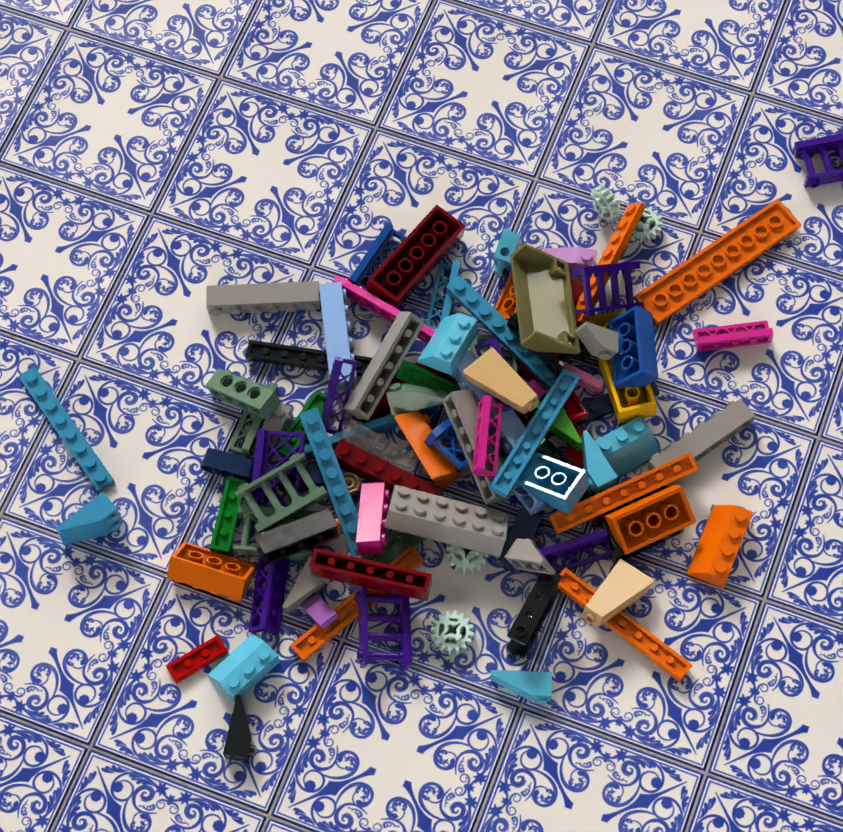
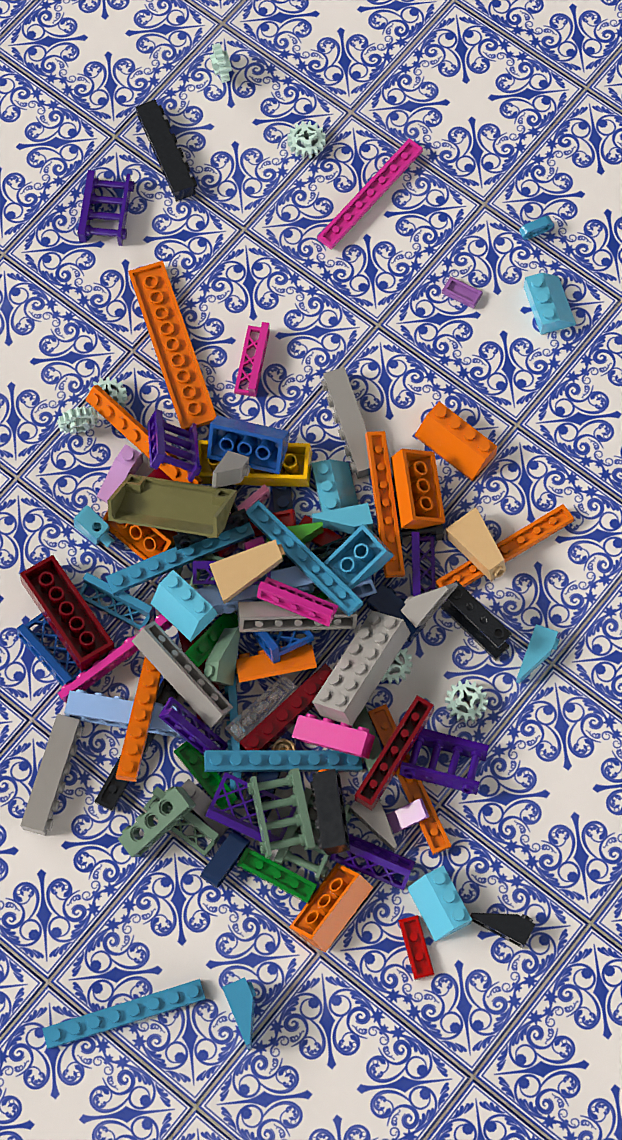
camera: 70 degrees left, 5 degrees up
none -> orange plate [116,657,162,782]

